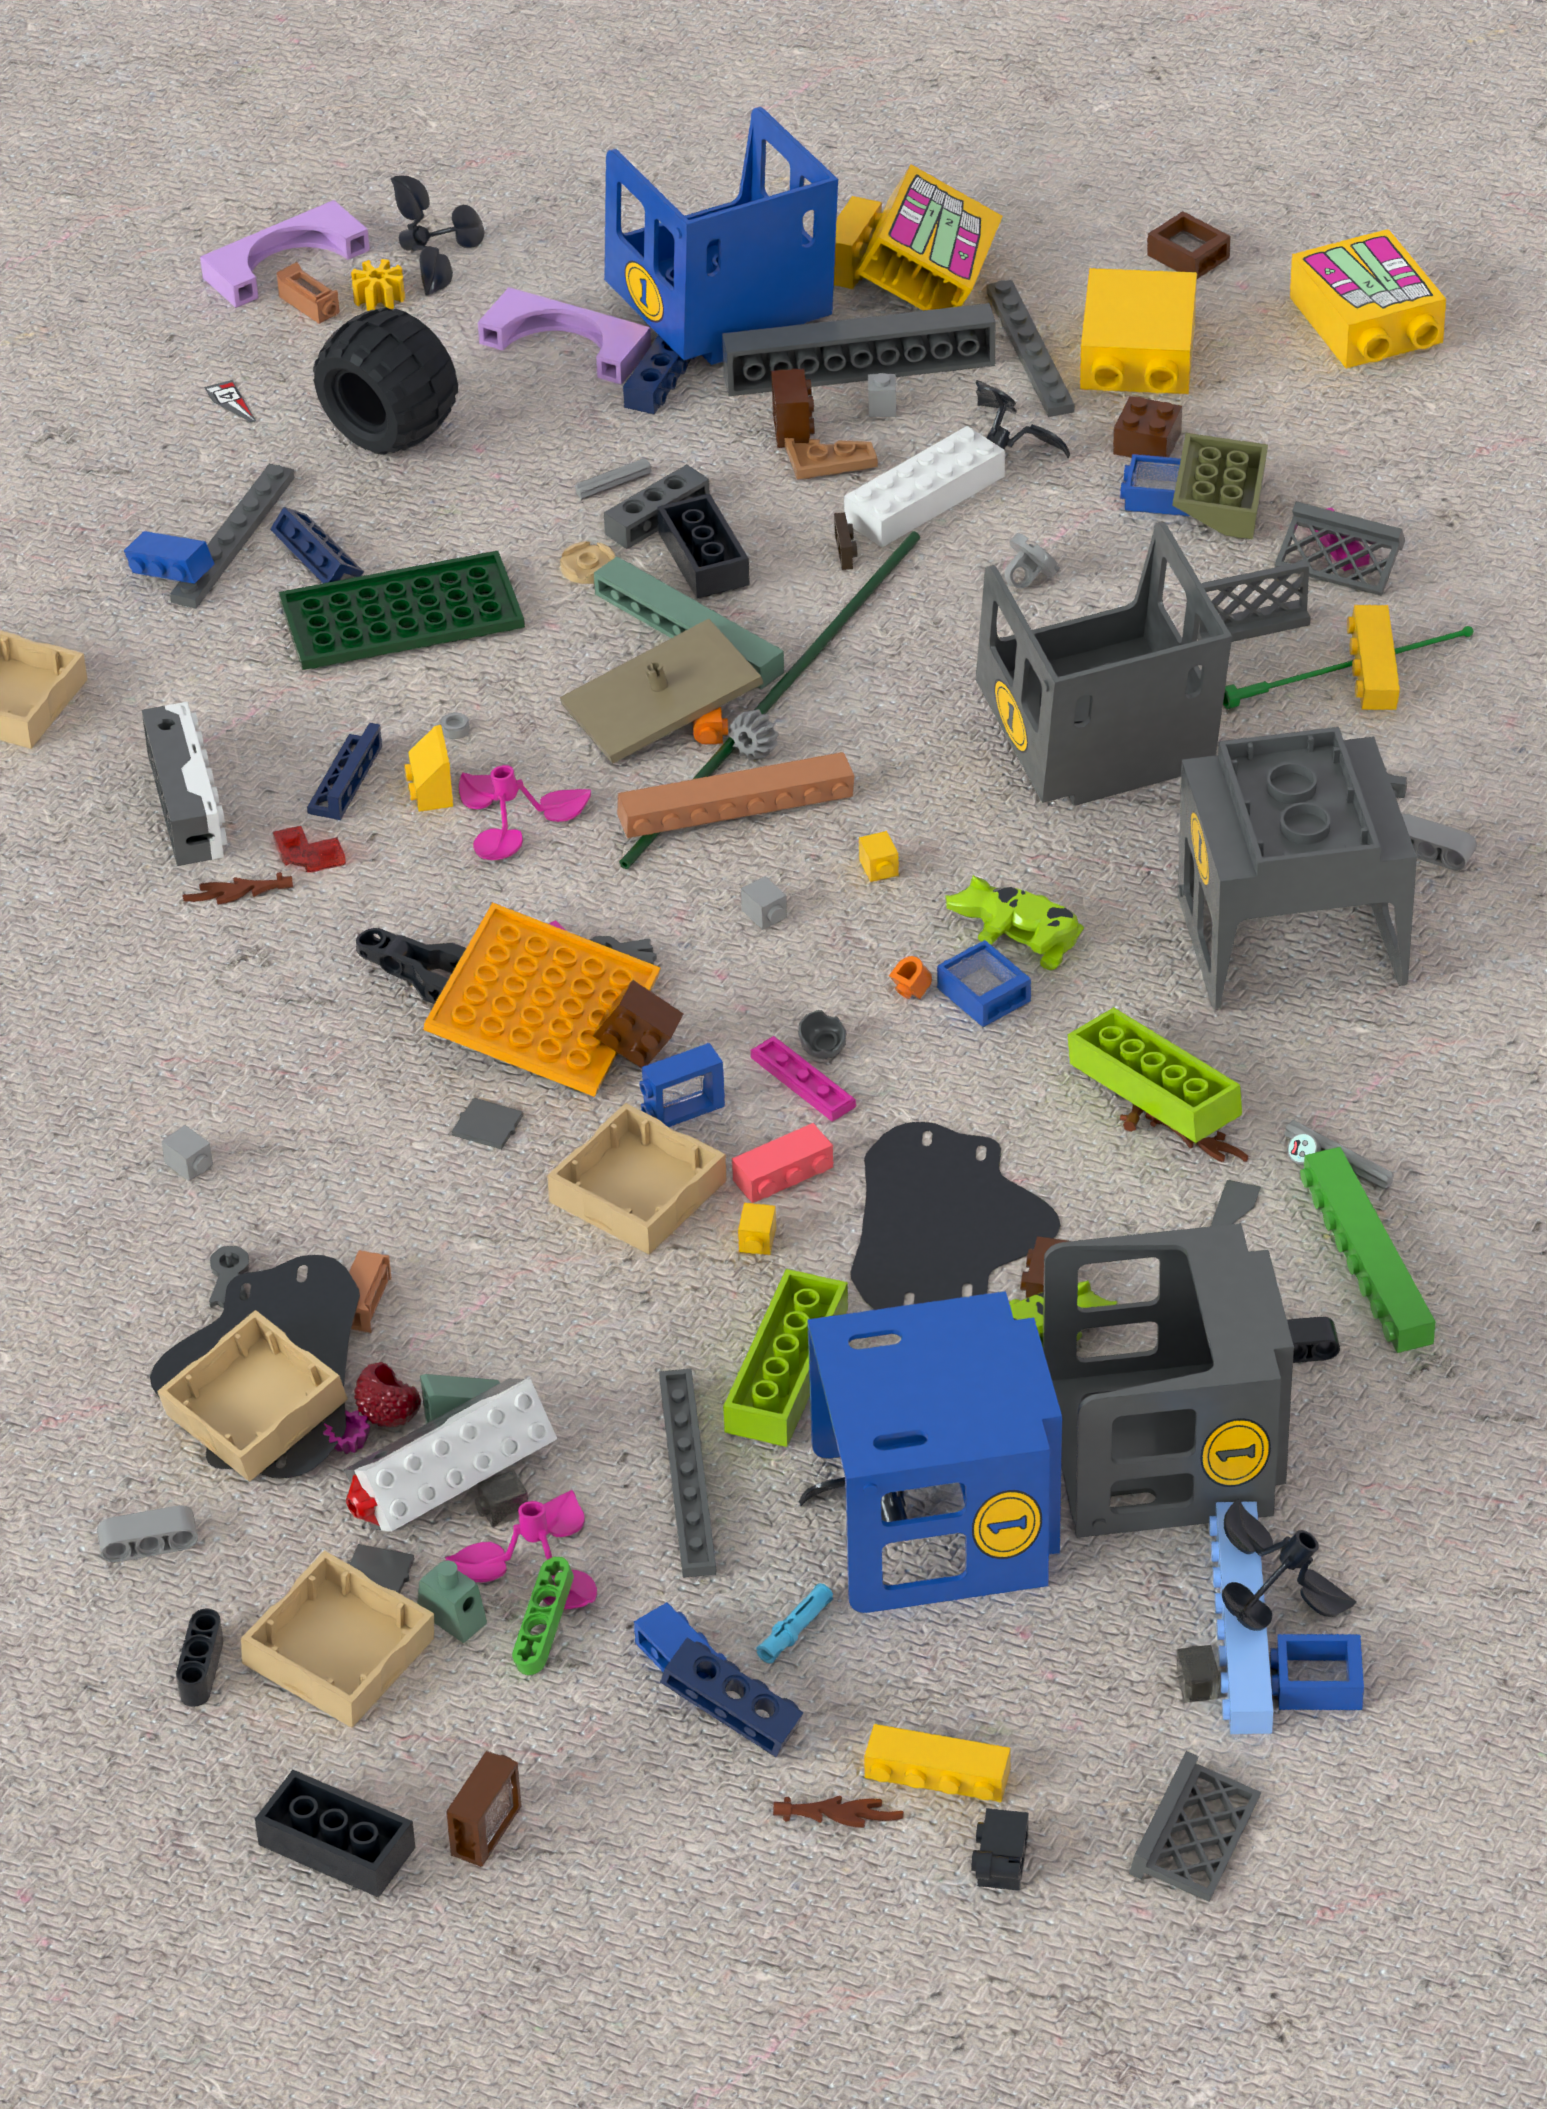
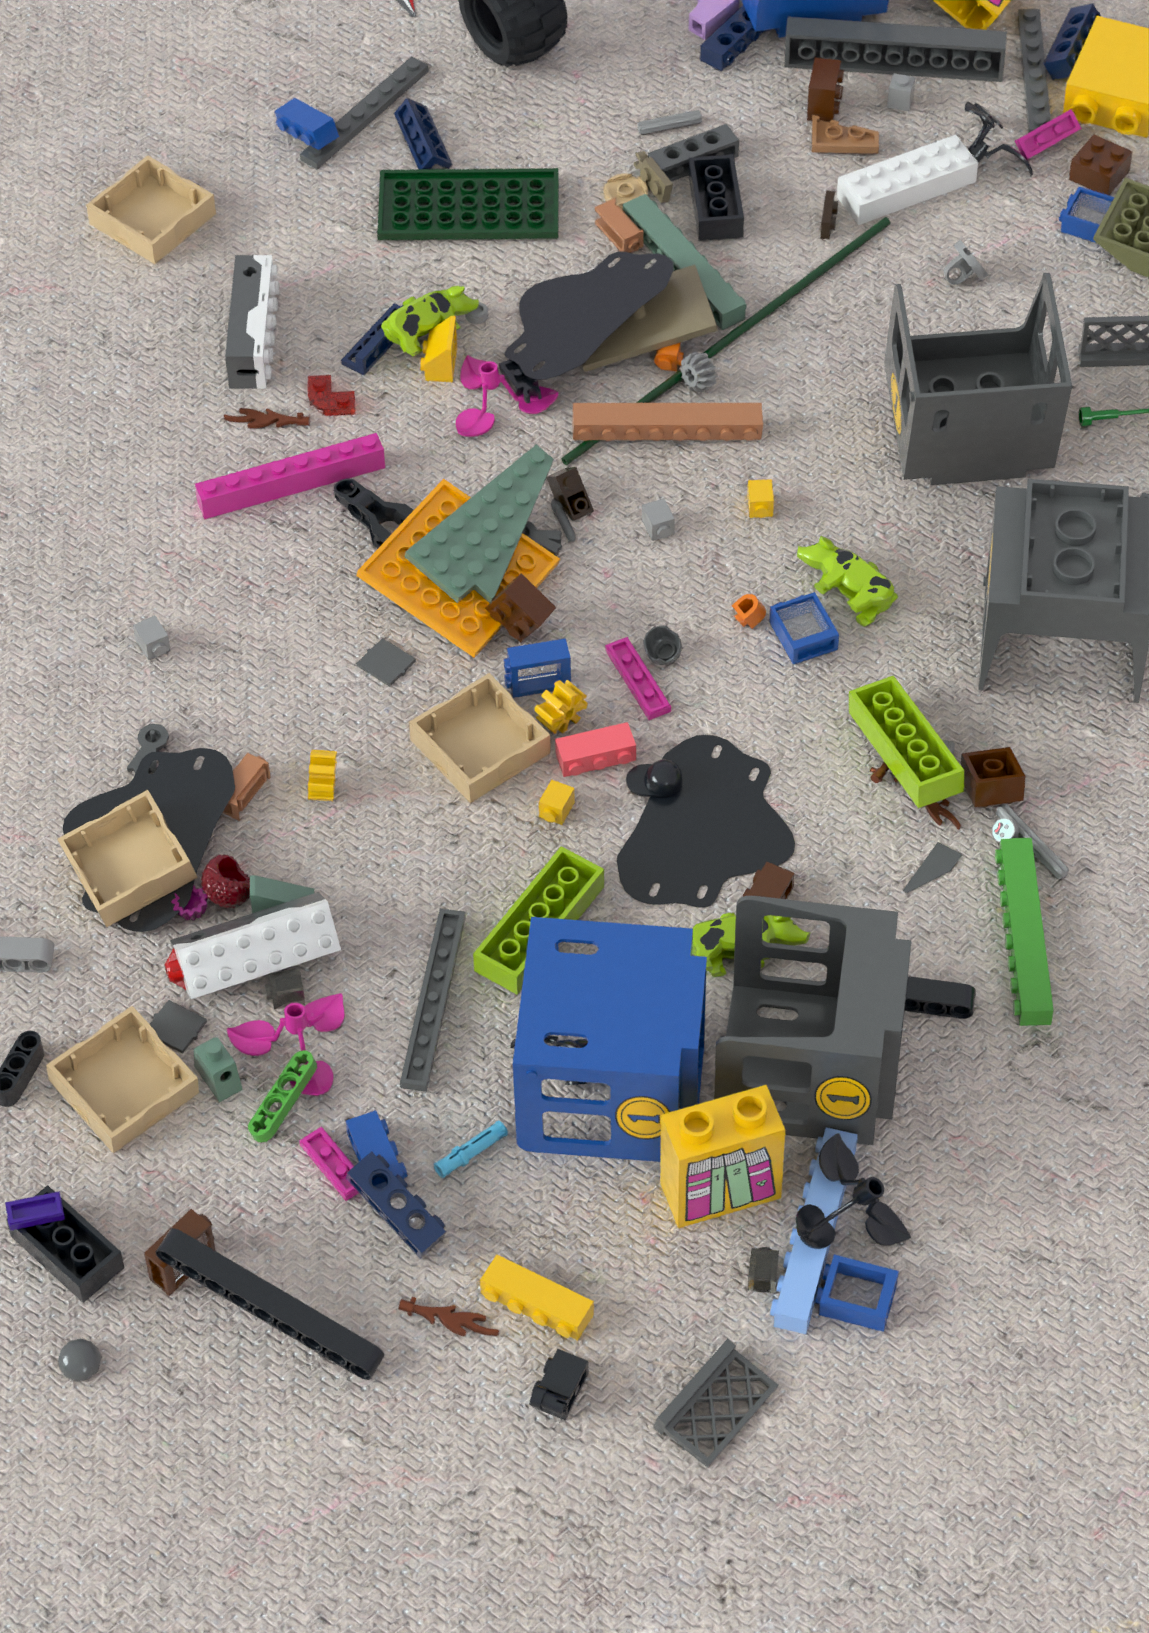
camera: 15 degrees right, 10 degrees up
none -> dark purple tile [5,1191,65,1231]
none -> dark grey hair [58,1338,102,1382]
none -> black beam [155,1228,385,1380]
none -> dark pink brick [195,433,386,520]
none -> dark pink tile [299,1126,359,1201]
none -> yellow gear [308,749,337,801]
none -> lime animal [381,286,479,357]
none -> sand green wing [404,444,554,603]
none -> black plate [499,360,542,404]
none -> black piece [505,251,673,380]
none -> yellow gear [534,680,588,734]
none -> dark brown slope [546,467,594,521]
none -> dark grey piece [551,498,576,542]
none -> nougat window [595,198,643,253]
none -> black cap [626,759,682,798]
none -> dark tan plate [633,151,673,204]
none -> yellow brick [660,1085,785,1228]
none -> reddish brown brick [961,747,1026,808]
none -> dark pink plate [1014,109,1082,159]
none -> dark blue brick [1043,3,1101,80]

